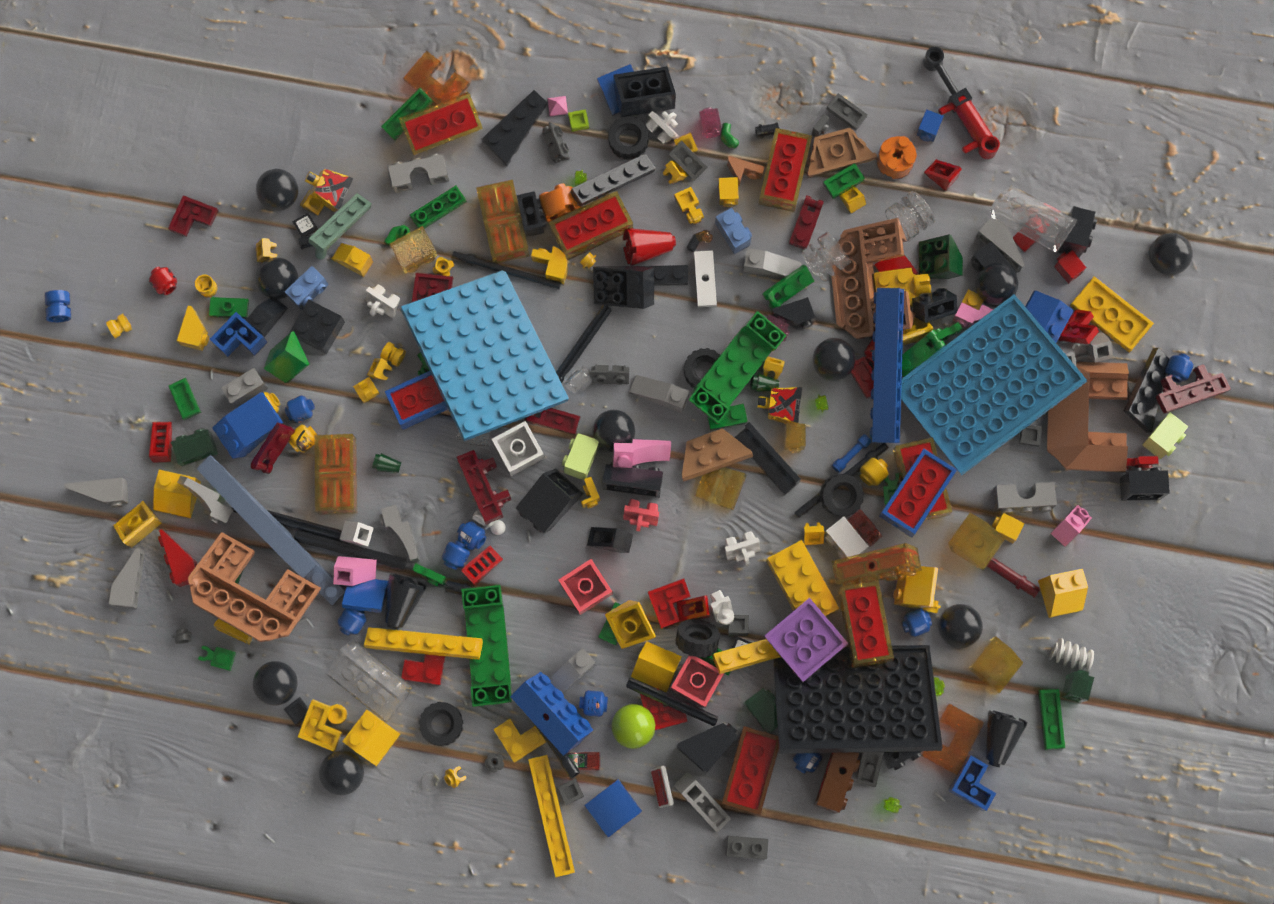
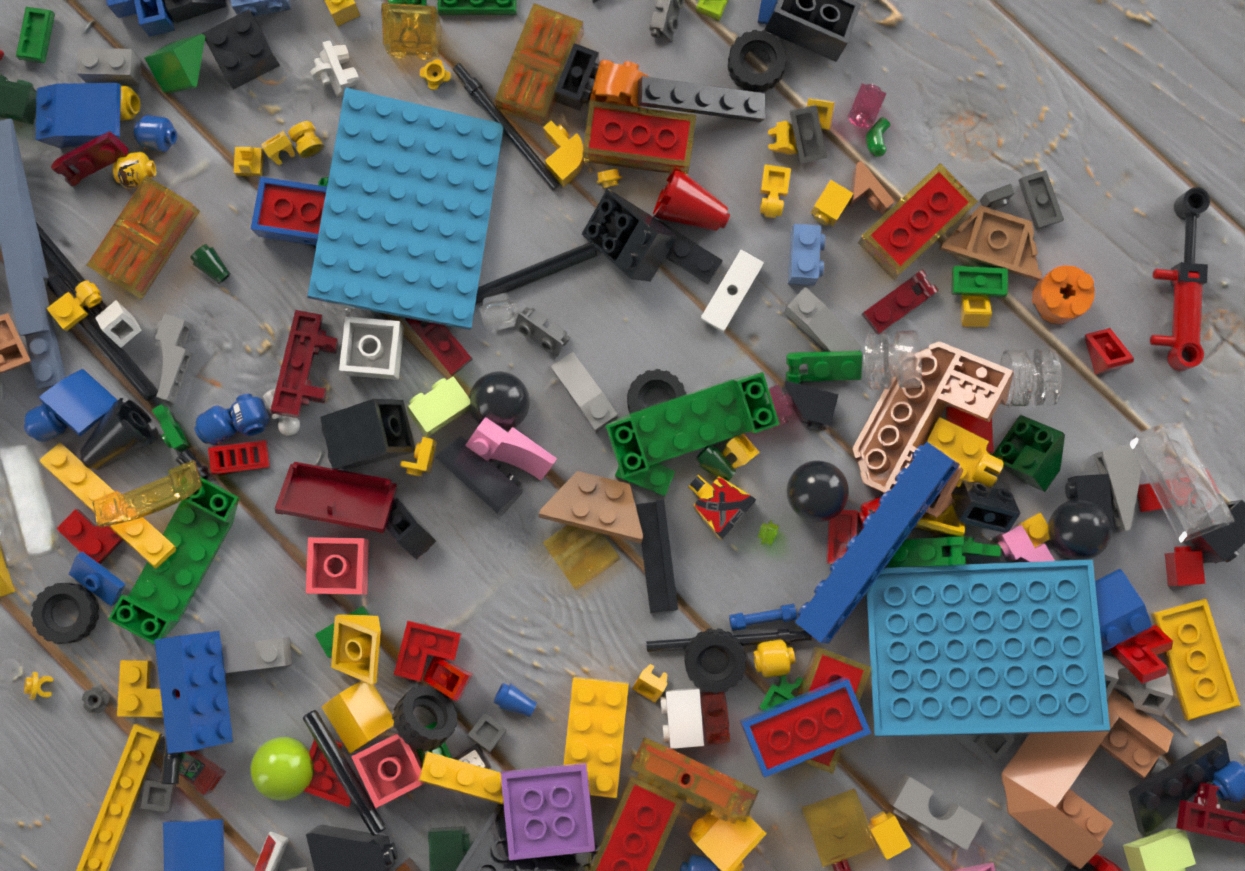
camera: 30 degrees right, 5 degrees up
bright pink slope [333,556,377,586] -> none
dark red plate [412,273,454,302] -> none
clear neon green plate [575,169,587,186] -> none
blue head [579,690,608,717] -> none
coral hips [623,499,659,532] -> none
white hips [646,111,679,145] -> none
arm [686,230,713,252] -> none
white hips [710,590,734,625] -> none
white hips [725,531,761,565] -> none
black pin [755,122,780,139] -> none
clear yellow brick [785,423,806,453] -> none
blue brick [916,109,944,142] -> none
none -> yellow plate [46,281,102,331]
none -> blue plate [68,552,125,607]
none -> clear yellow slope [92,460,202,527]
none -> dark red container [274,462,397,534]
none -> blue cone [493,683,537,717]

